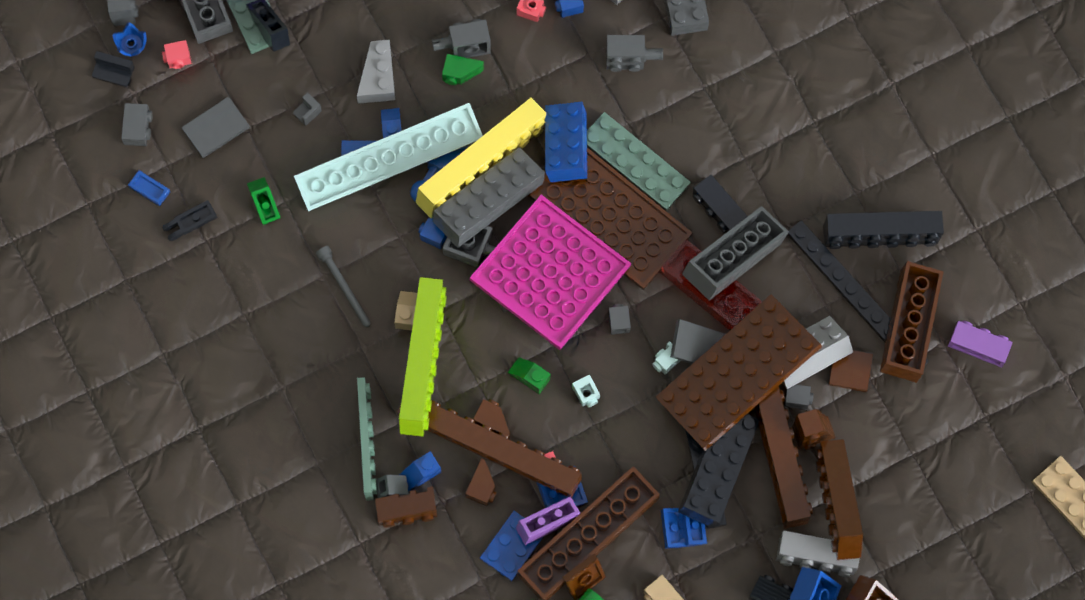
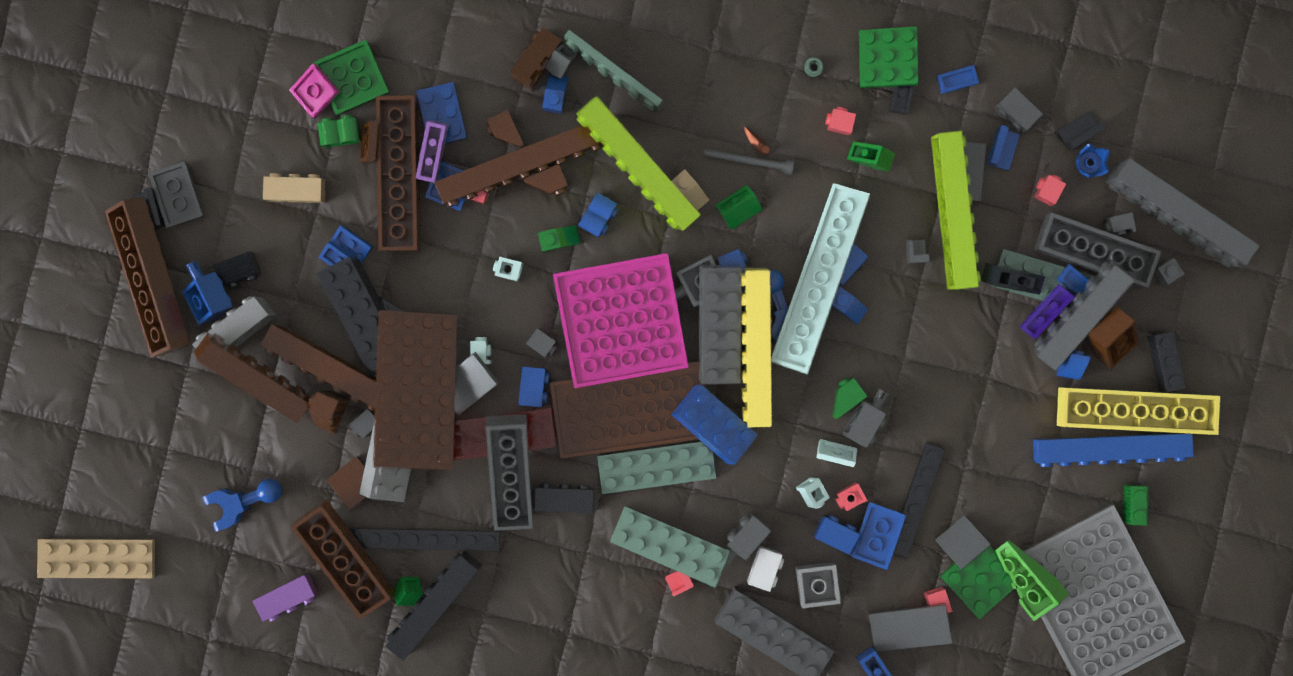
camera: 130 degrees right, 15 degrees up
light grey wedge [357,40,395,104] -> none
none -> blue piece [202,479,282,532]
none -> green panel [393,577,423,606]
none -> blue brick [518,367,549,407]
none -> blue brick [578,192,619,238]
none -> sand green plate [610,506,731,588]
none -> coral panel [665,571,694,597]
none -> green panel [715,185,762,230]
none -> copper bar [744,126,770,155]
none -> white brick [747,545,784,592]
none -> light aqua brick [796,477,830,509]
none -> sand green plate [804,58,824,77]
none -> light aqua plate [816,439,857,467]
none -> coral brick [825,107,856,135]
none -> green plate [859,26,919,88]
none -> lime brick [931,131,981,289]
none -> blue panel [986,125,1019,170]

